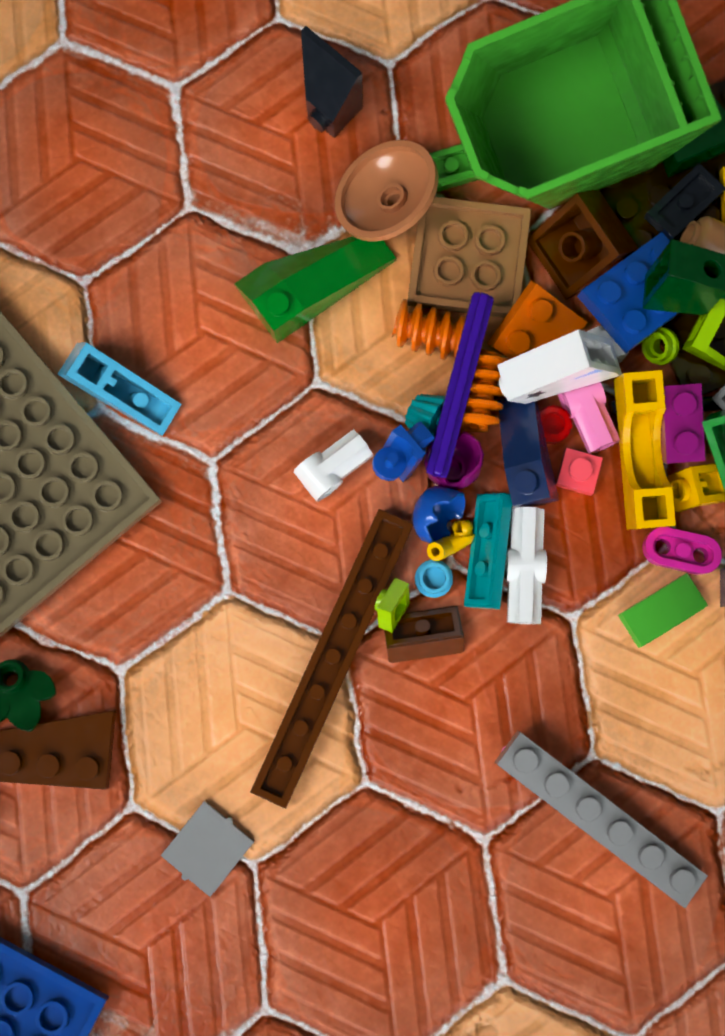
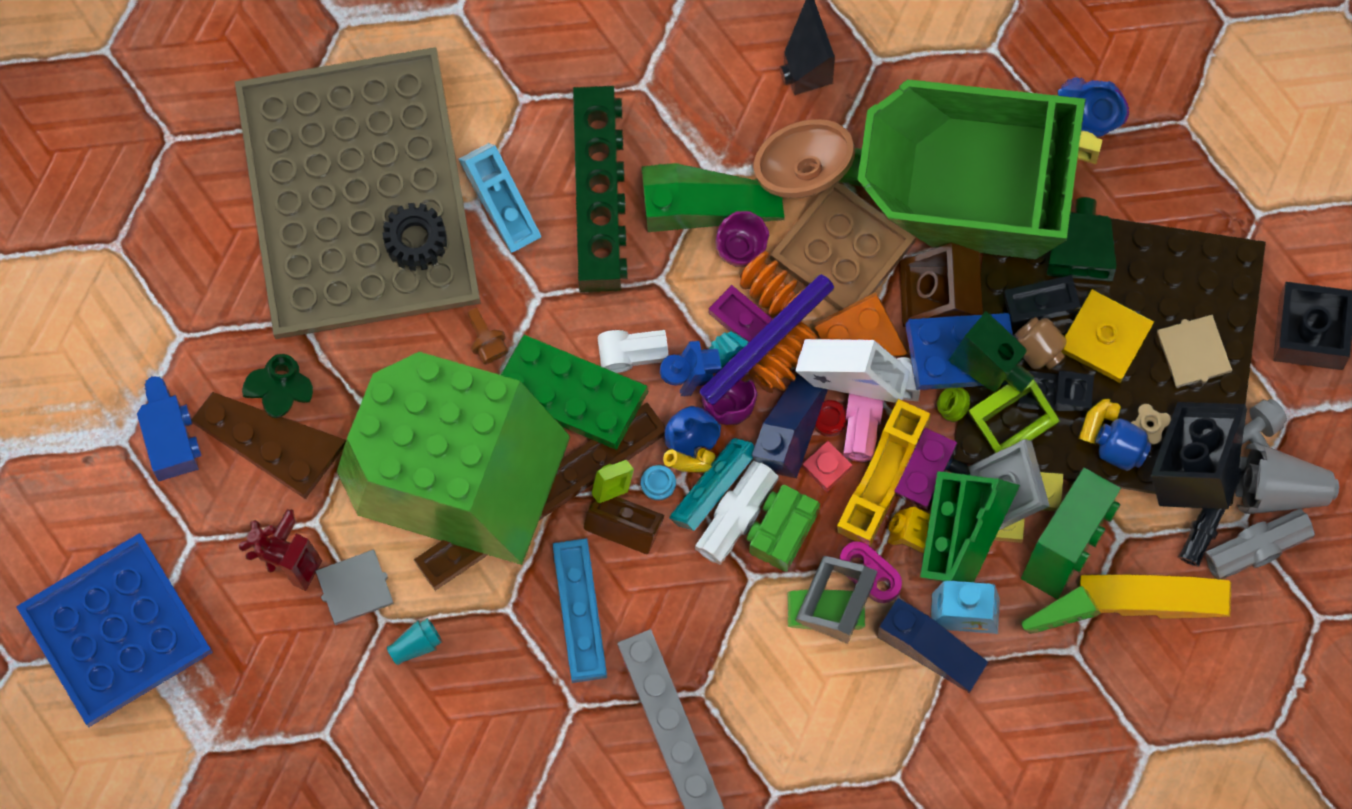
camera: 30 degrees right, 10 degrees down
none -> dark red piece [238,509,322,591]
none -> bright green windscreen [337,352,570,565]
none -> black tyre [383,203,447,271]
none -> teal cone [386,618,442,666]
none -> dark orange piece [467,307,509,364]
none -> green plate [501,335,649,450]
none -> dark azure tile [552,538,607,683]
none -> dark green brick [573,86,628,292]
none -> magenta plate [708,285,773,342]
none -> magenta hair [715,211,770,267]
none -> bright green brick [746,485,820,572]
none -> dark grey tile [795,556,878,644]

